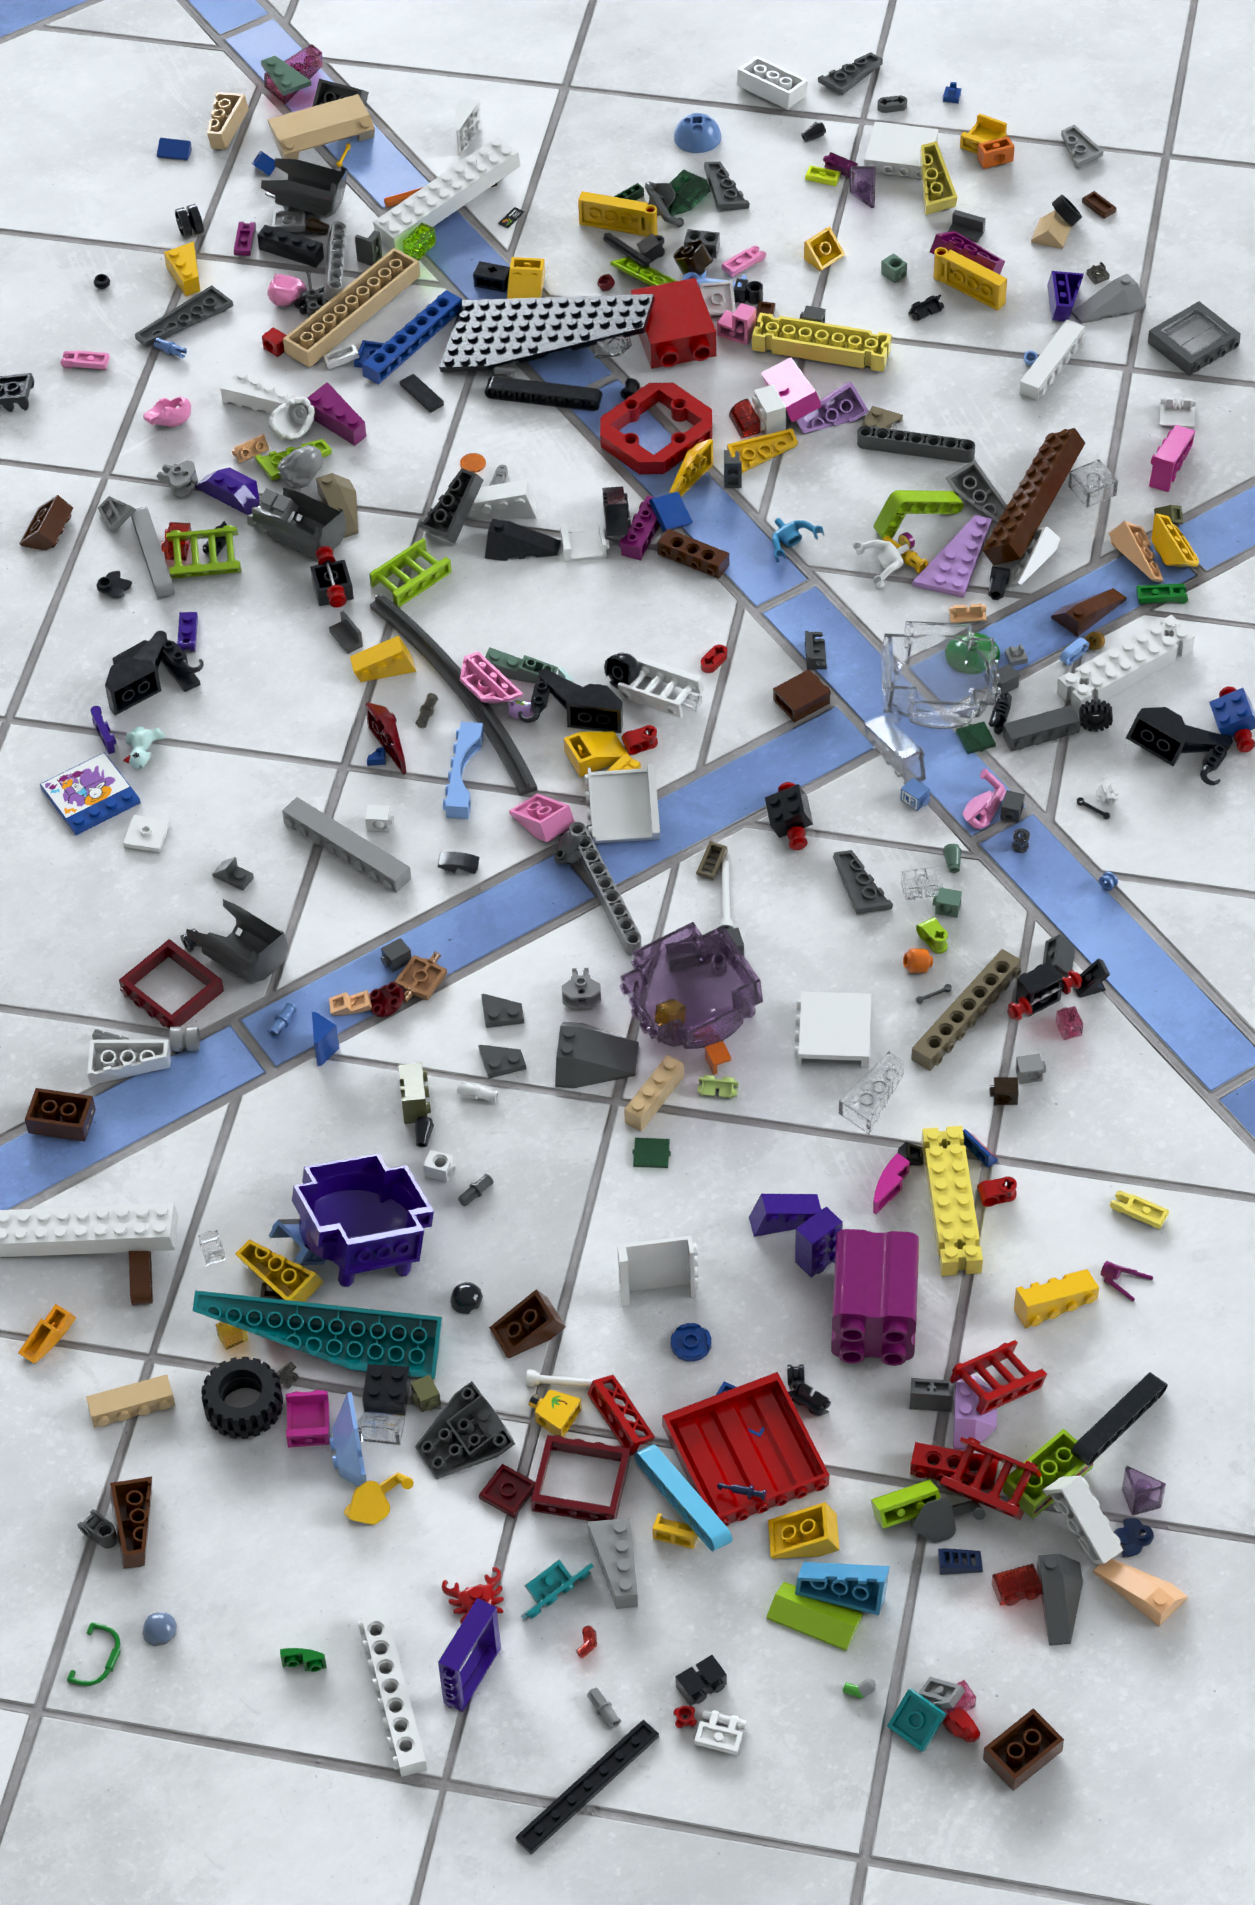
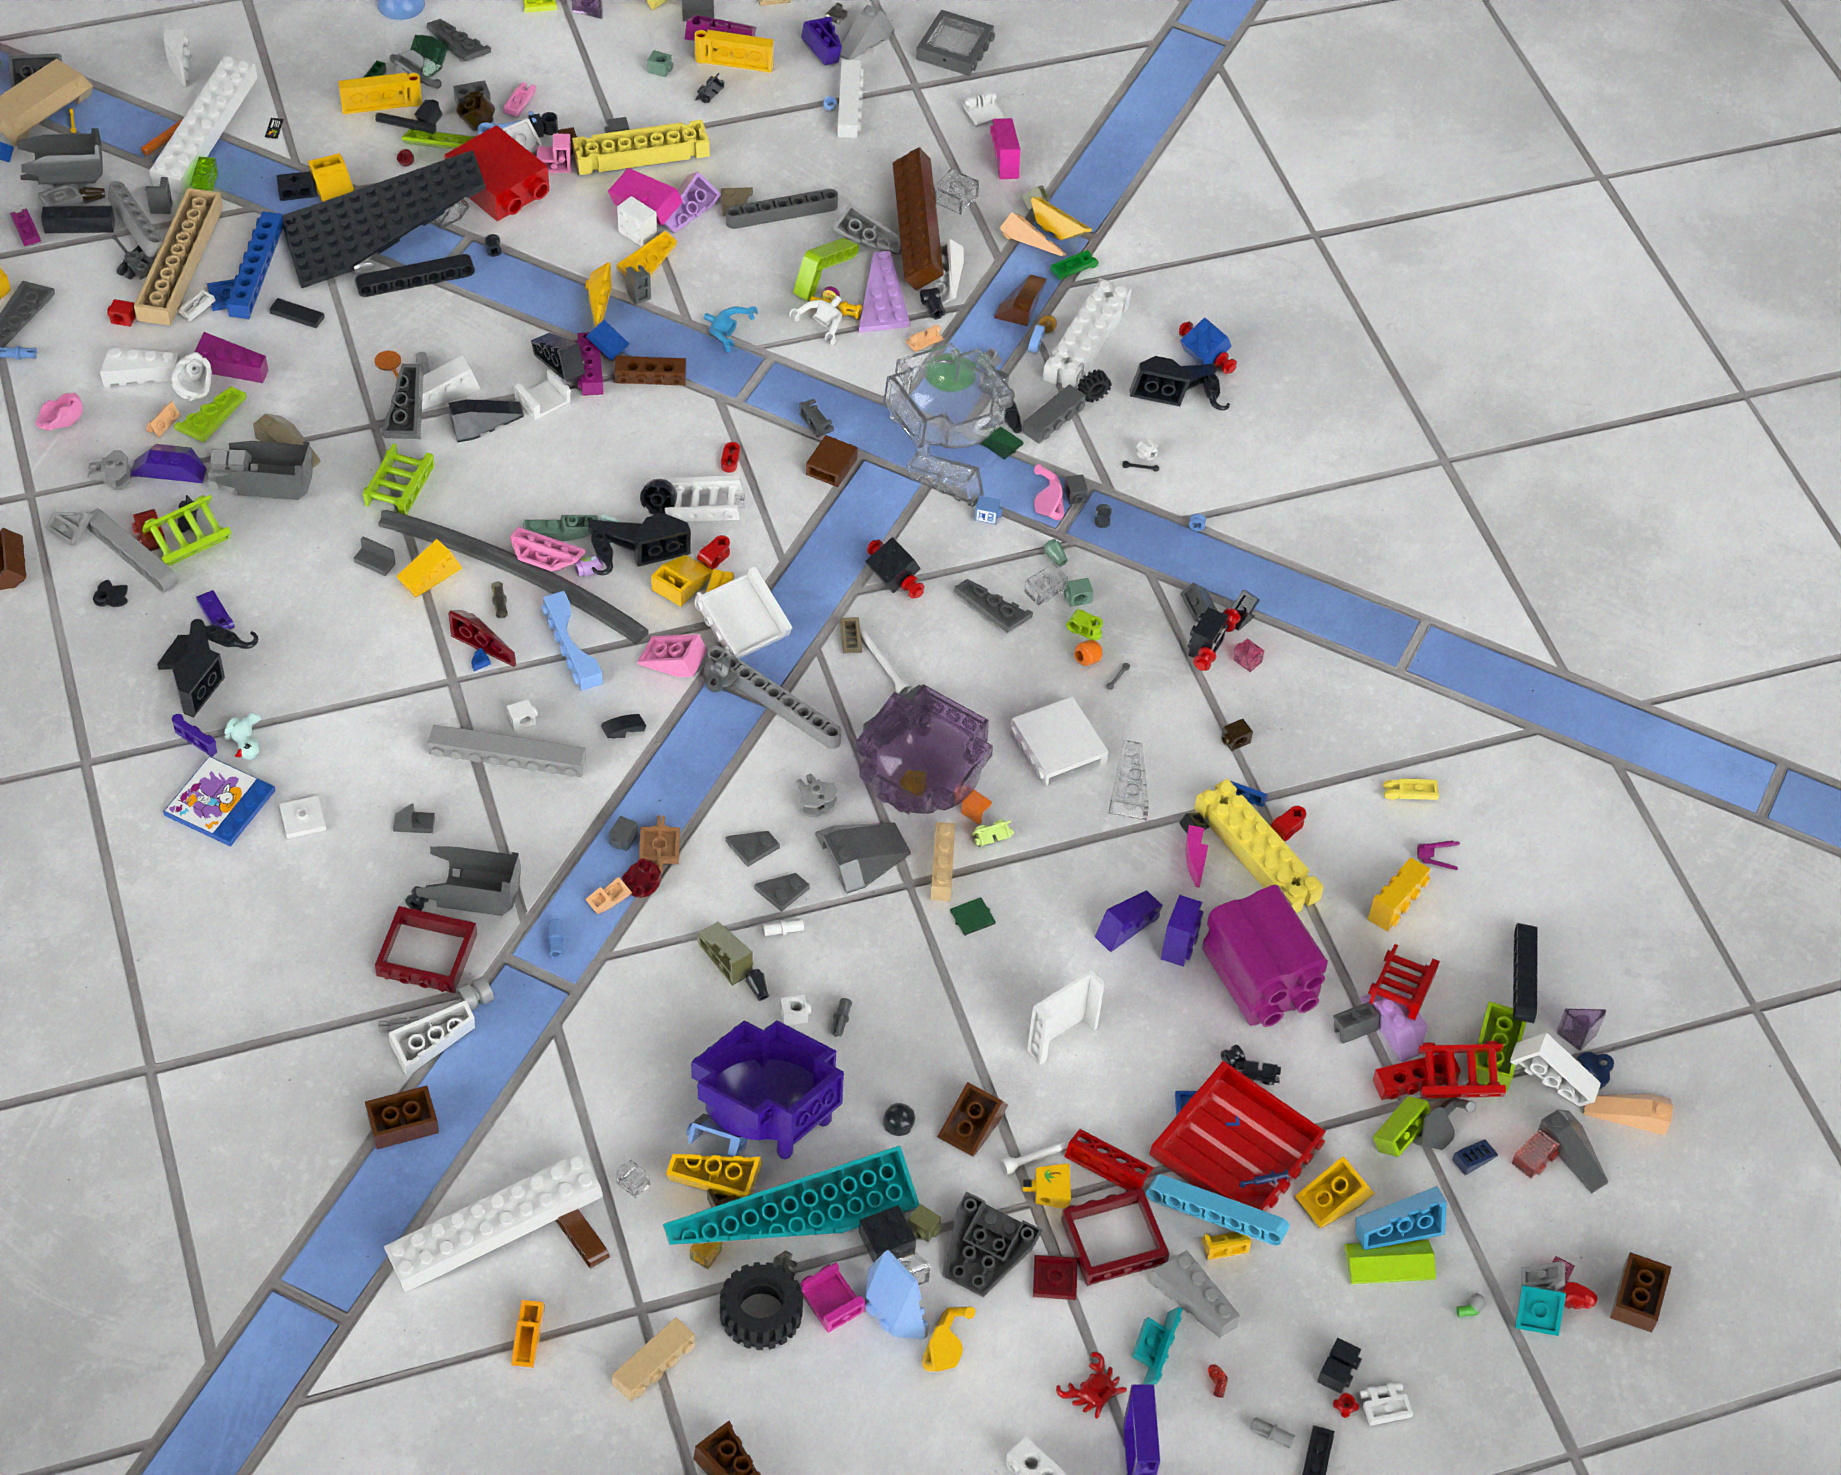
camera: 35 degrees left, 0 degrees up
black tile [161,654,201,692] -> none
bright pink piece [267,273,307,307] -> none
light grey piece [277,445,323,487] -> none
black brick [310,546,354,608] -> none
blue slope [312,1012,340,1066] -> none
red panel [600,382,712,475] -> none
blue tile [671,1323,711,1362] -> none
clear red brick [729,398,760,439] -> none
yellow slope [804,226,845,271] -> none
dark tan brick [911,949,1022,1071] -> none
light grey brick [1015,1054,1046,1084] -> none

